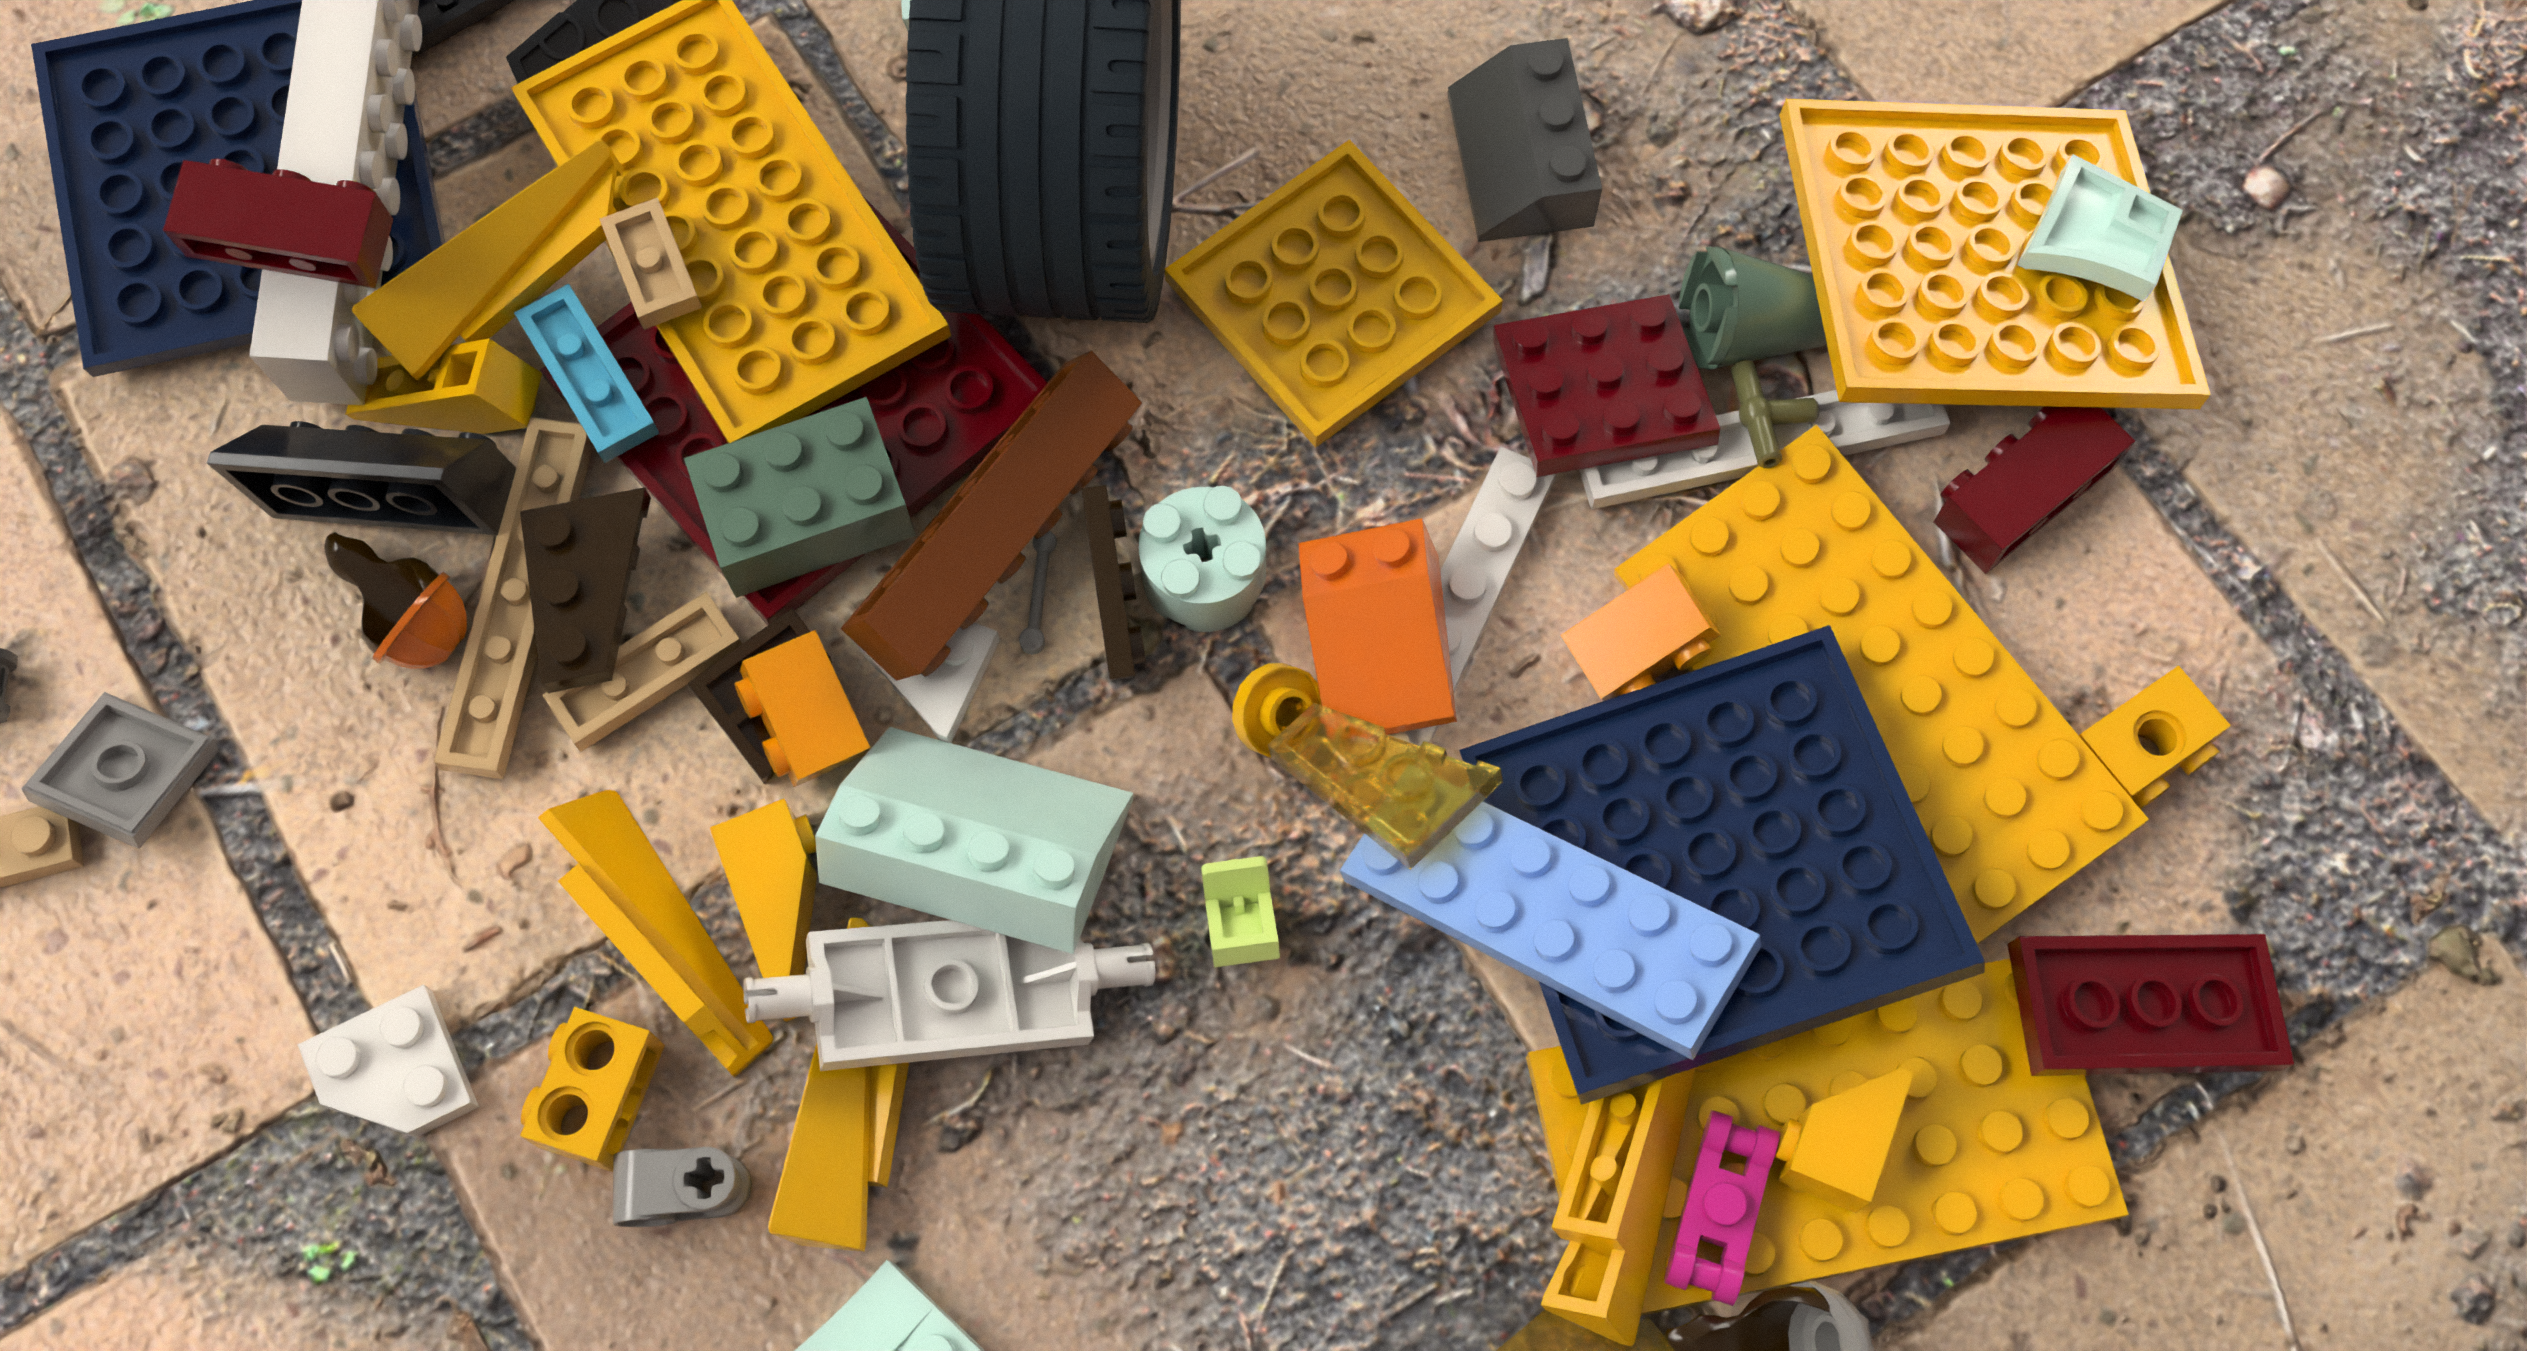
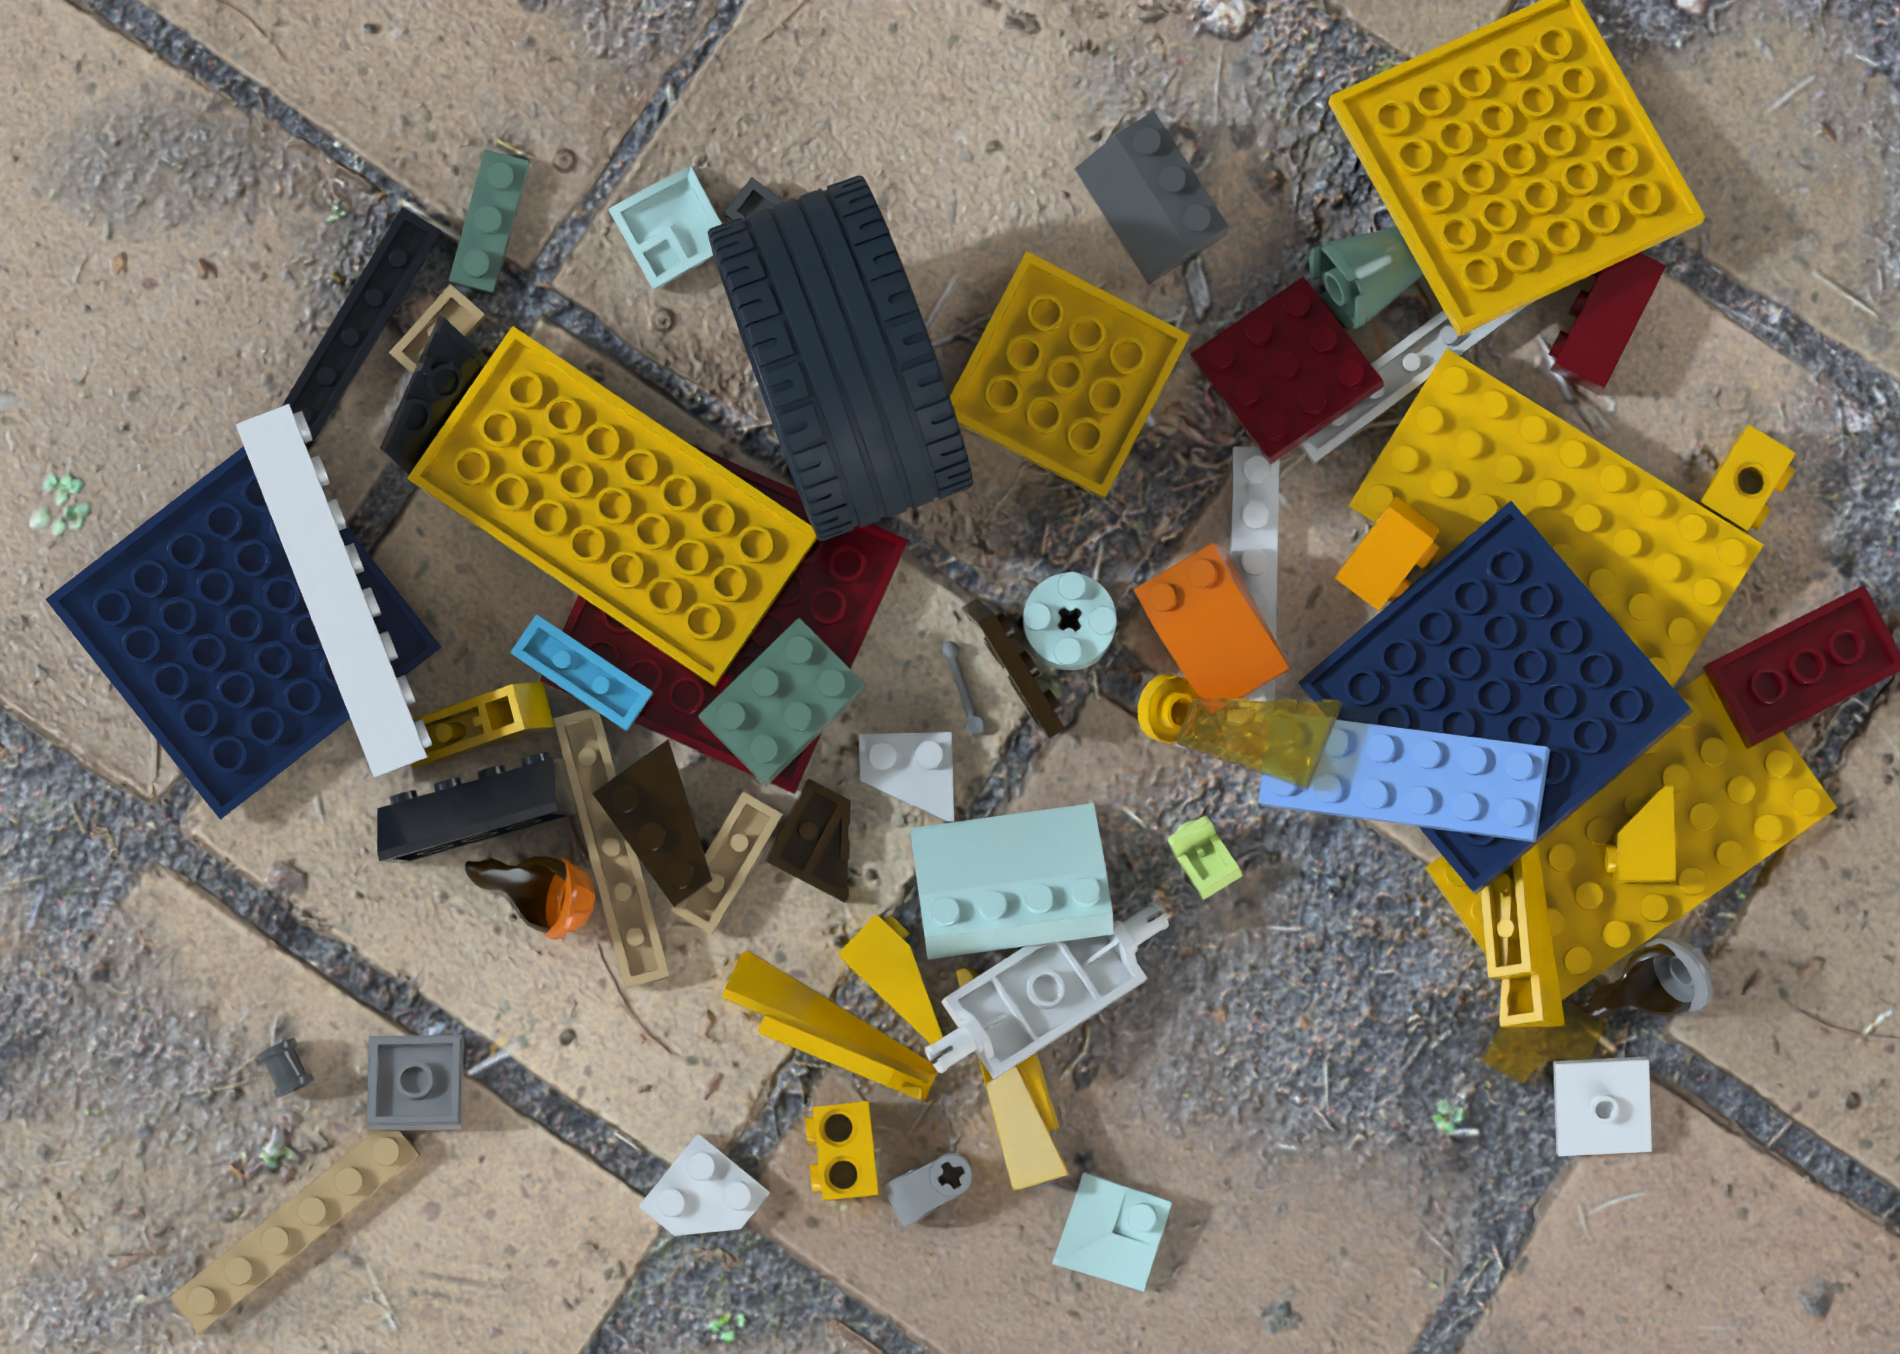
camera: 25 degrees left, 15 degrees up
dark red brick [163,159,393,288] -> none
yellow wedge [352,139,624,380] -> none
tan plate [600,197,702,330] -> none
light orange brick [734,630,870,787] -> none
dark orange brick [840,350,1142,681] -> none
dark pink plate [1664,1110,1780,1306] -> none
olive piece [1731,360,1819,468] -> none
light aqua plate [2017,154,2183,302] -> none

